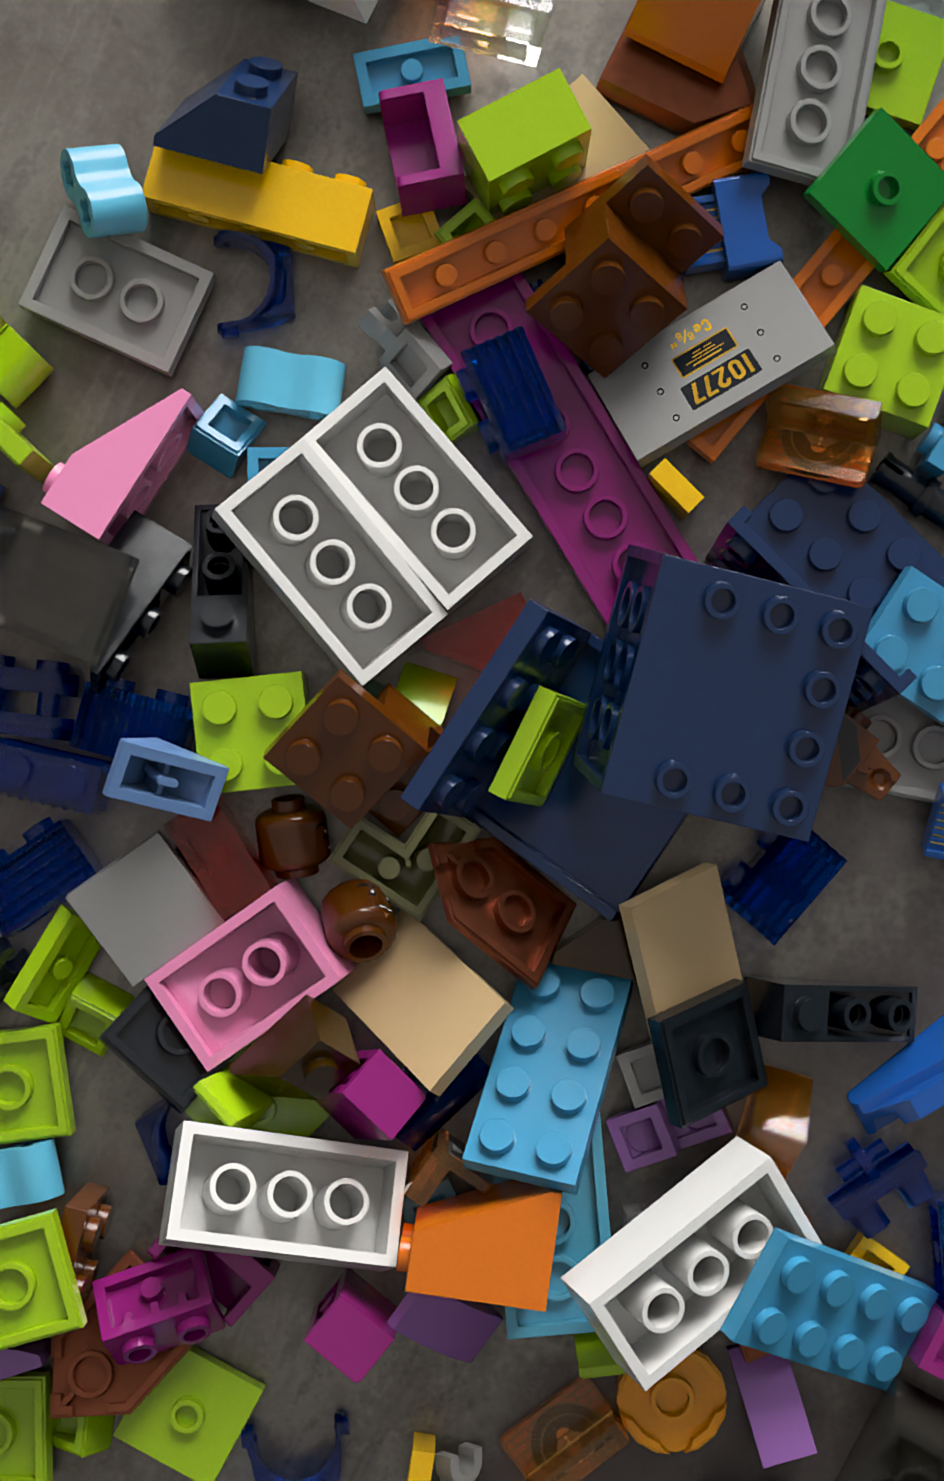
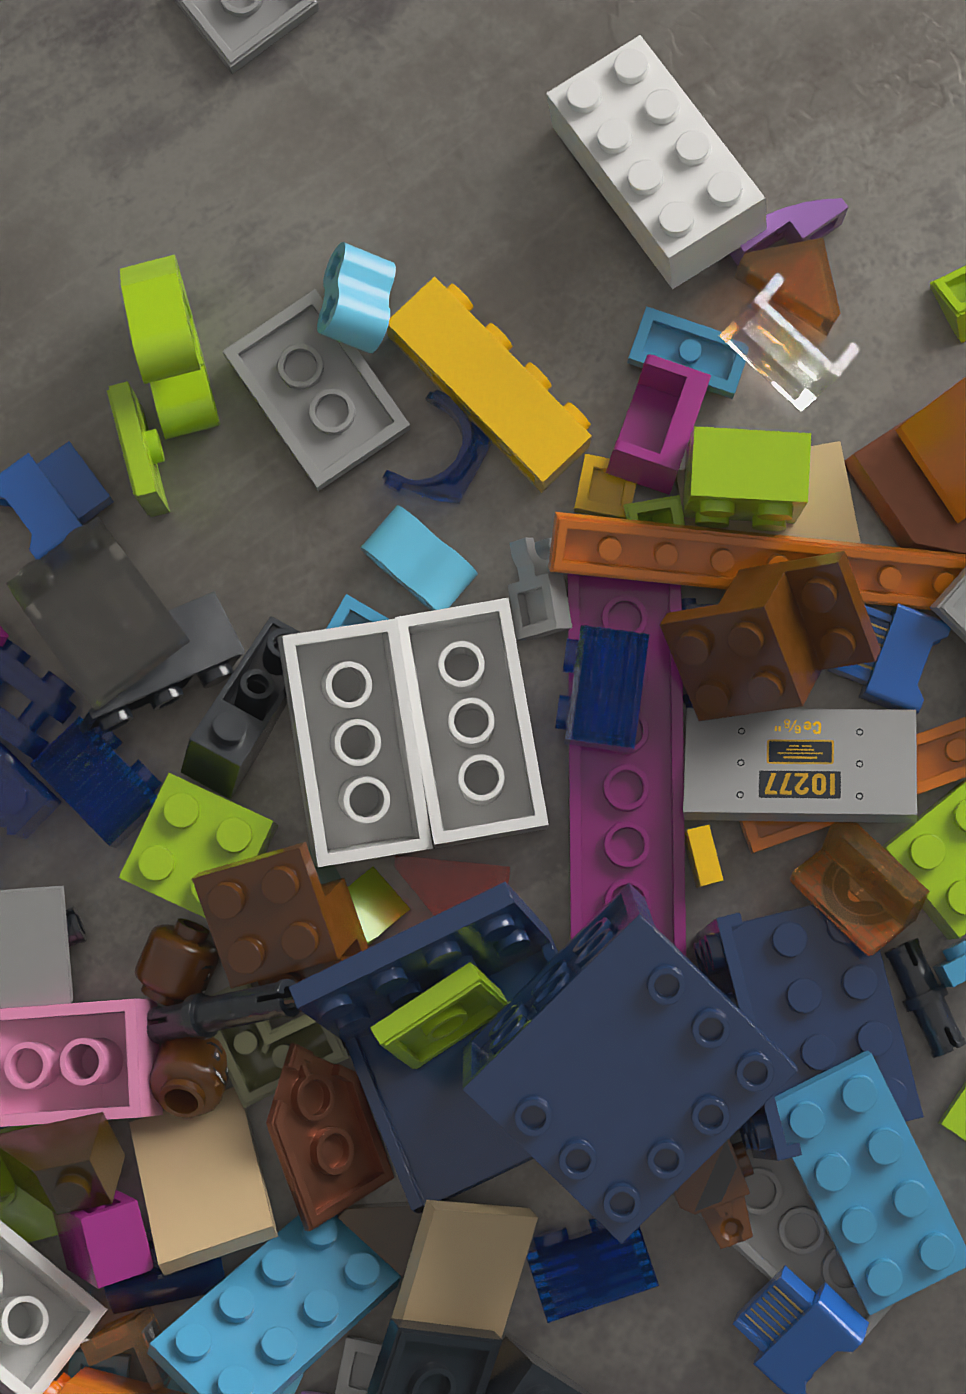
camera: 30 degrees right, 5 degrees down
bright pink slope [41,388,204,546] -> none
medium blue slope [102,737,229,822] -> none
dark blue slope [153,56,298,174] -> none
clear red panel [164,795,278,920] -> none
dark azure slope [187,394,267,478] -> none
lime slope [417,374,484,444] -> none
none -> black pin [147,979,300,1044]

